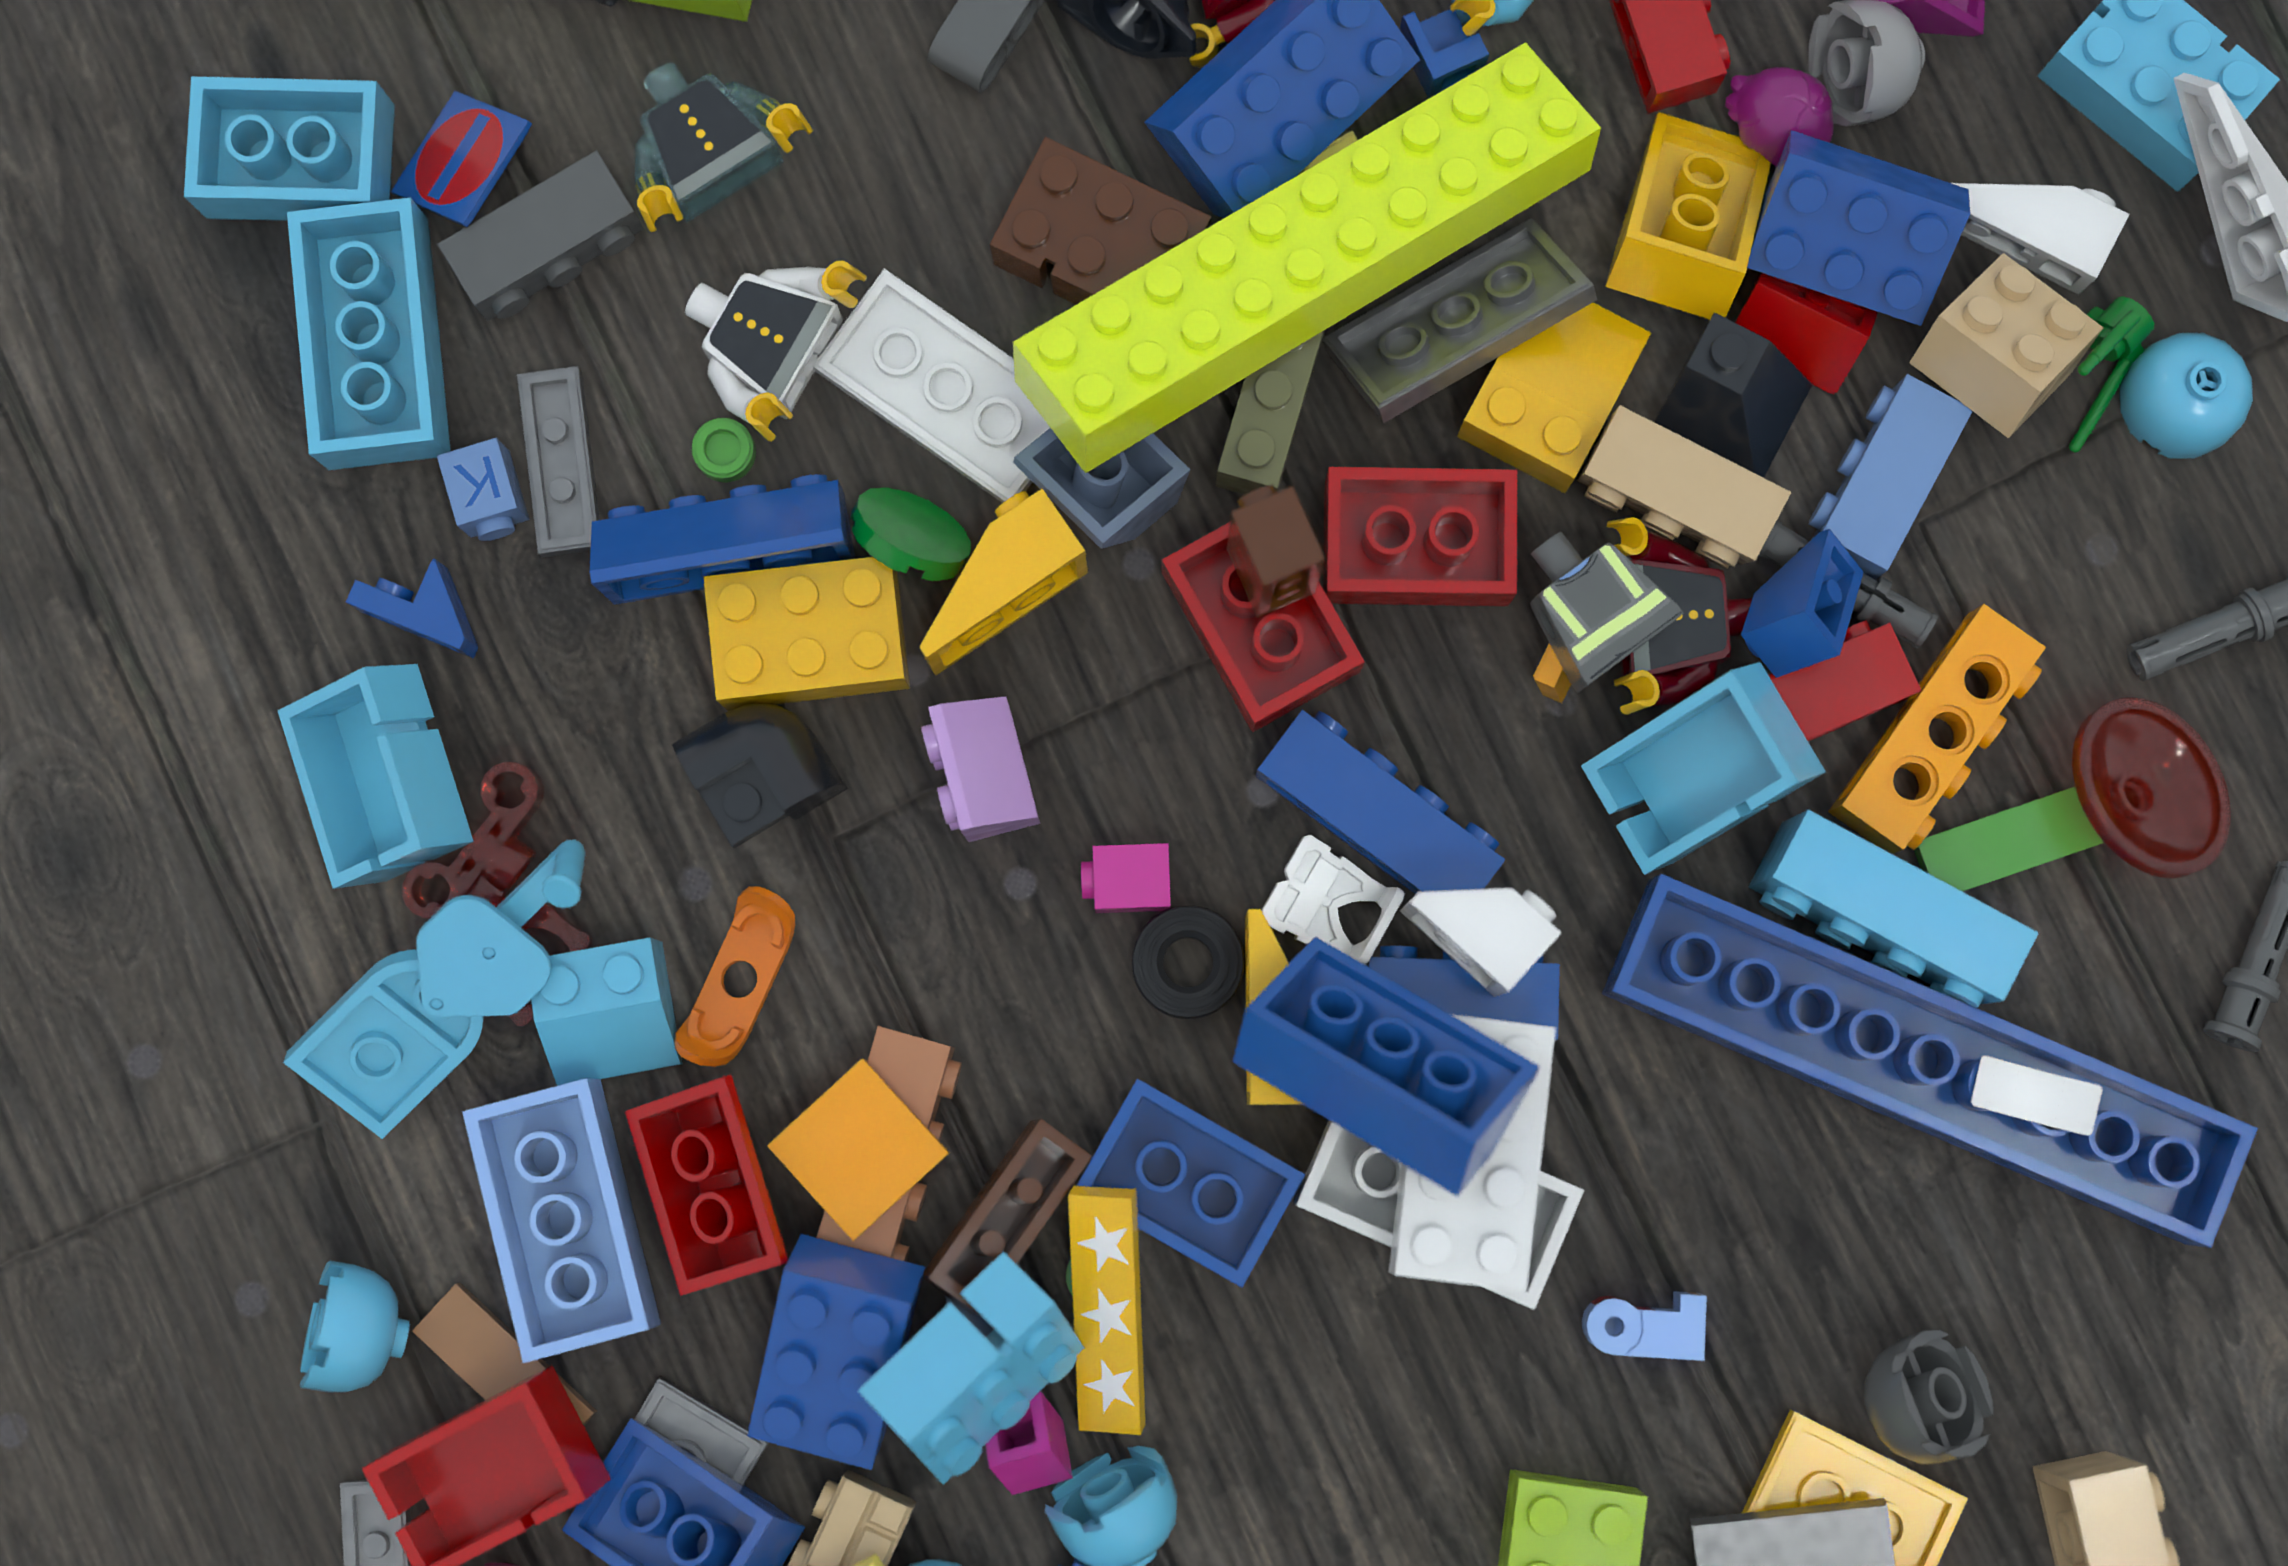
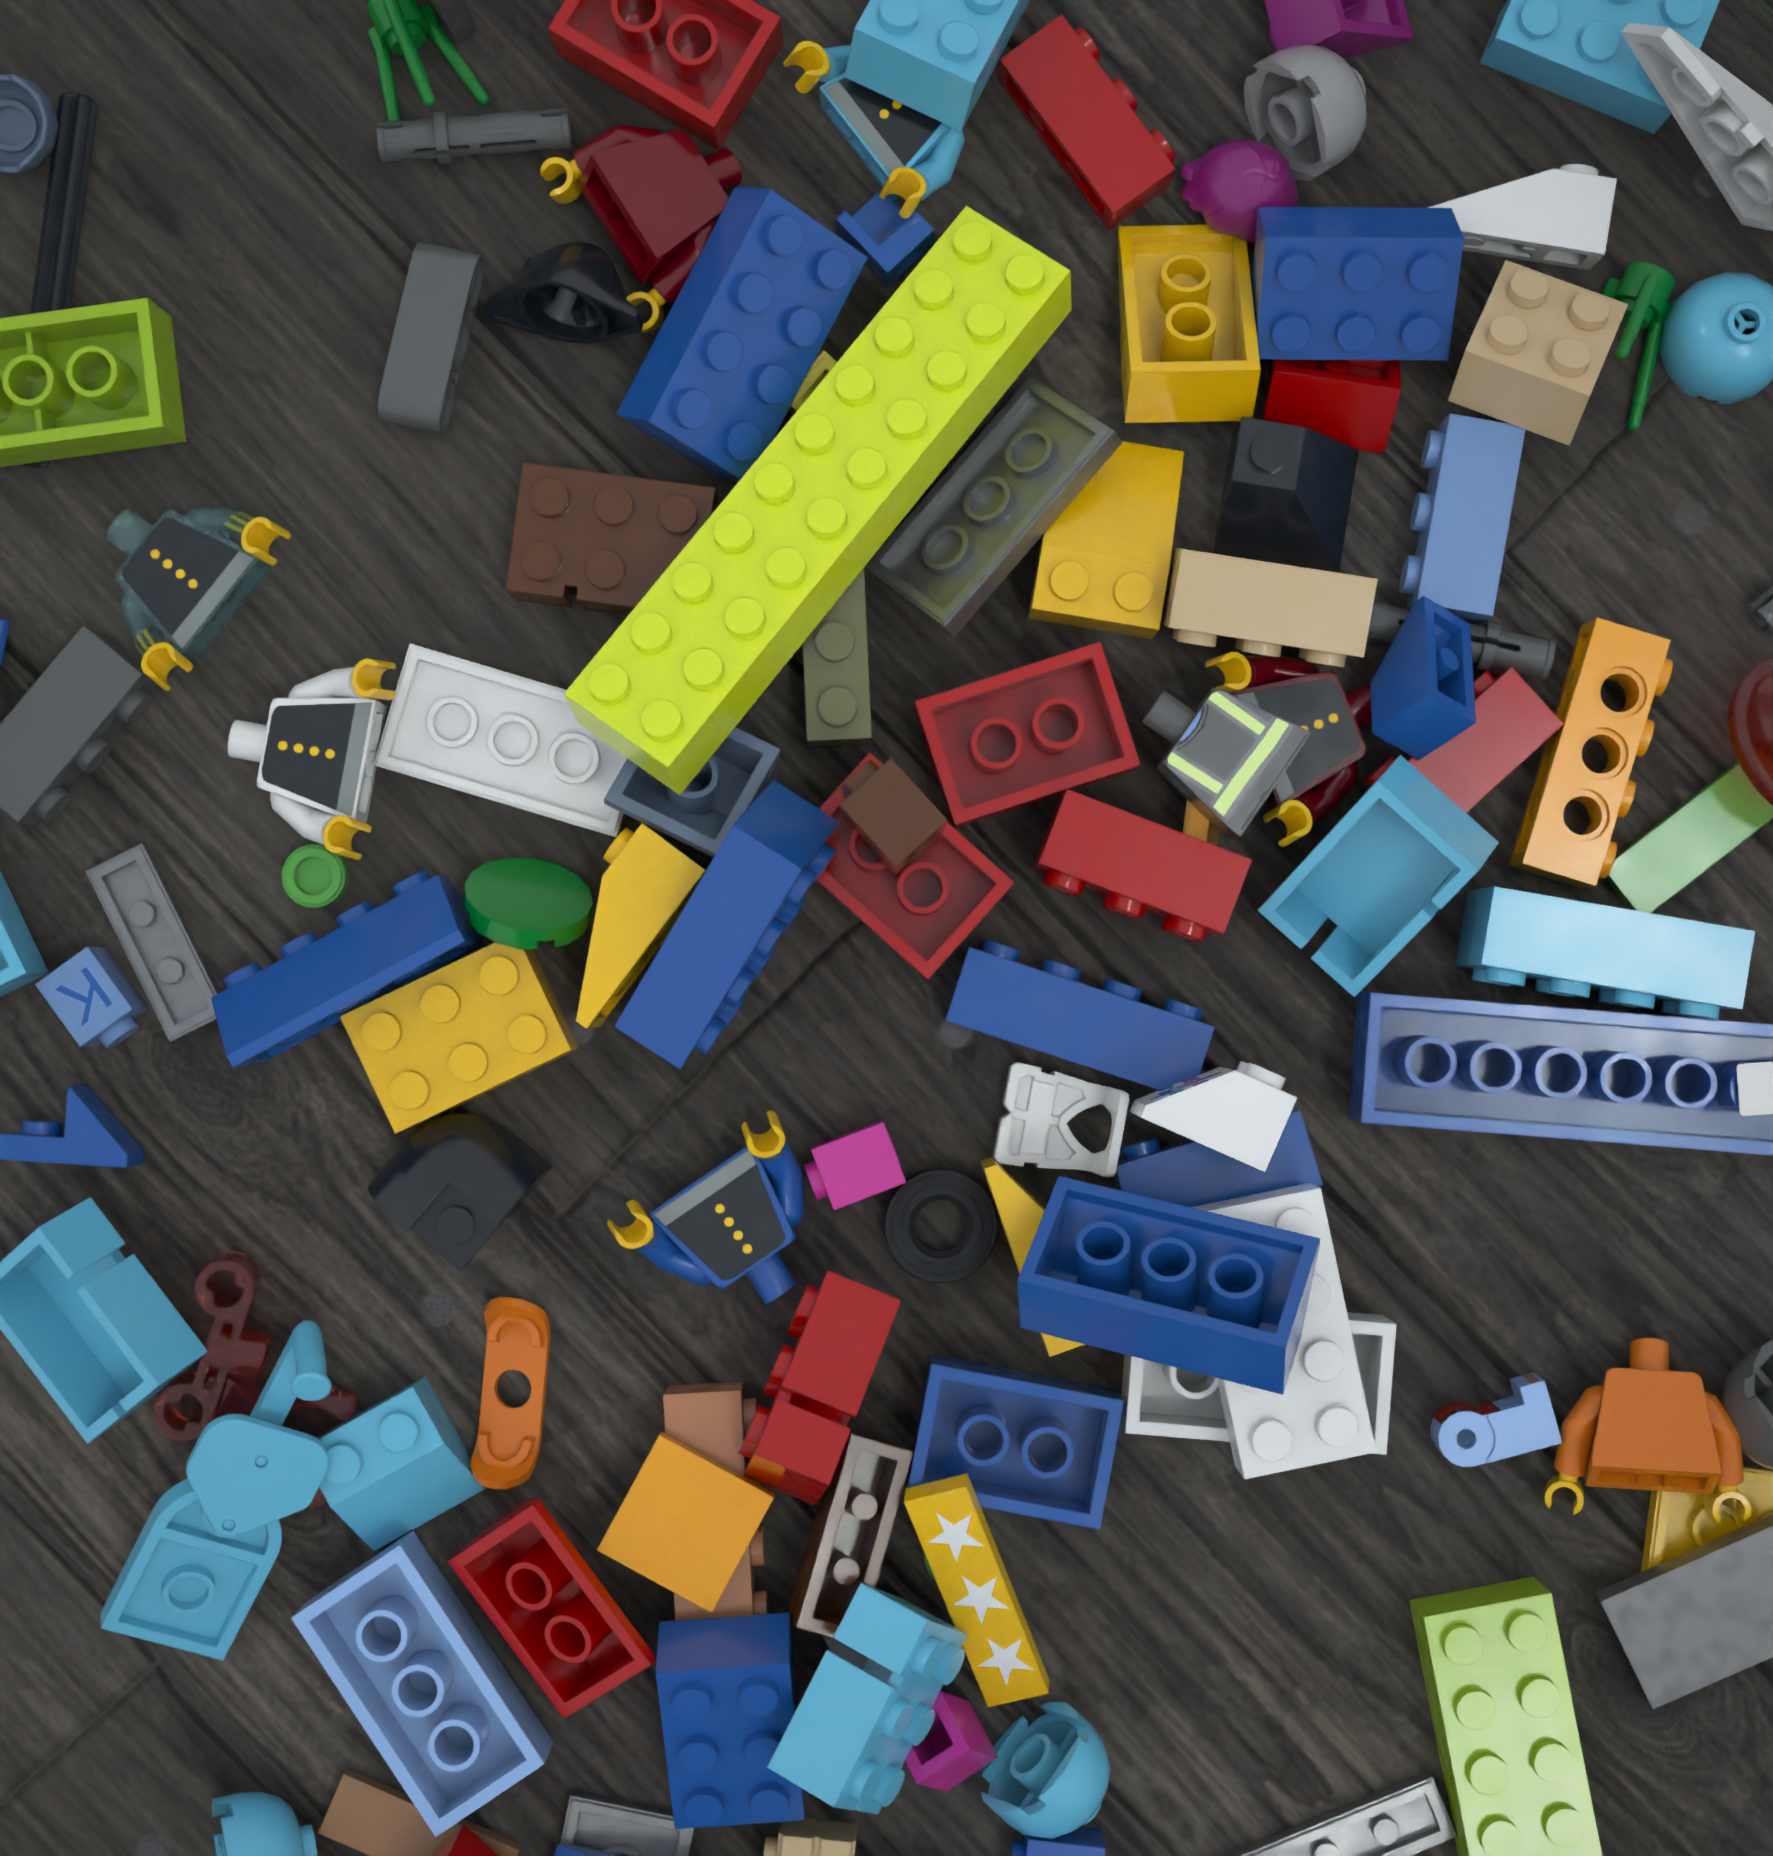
camera: 15 degrees left, 5 degrees up
lavender slope [921,696,1040,842] -> none
none -> torso [607,1110,804,1304]
none -> blue brick [614,780,839,1069]
none -> red piece [738,1271,901,1505]
none -> red piece [1033,789,1252,943]
none -> orange torso [1545,1338,1752,1524]

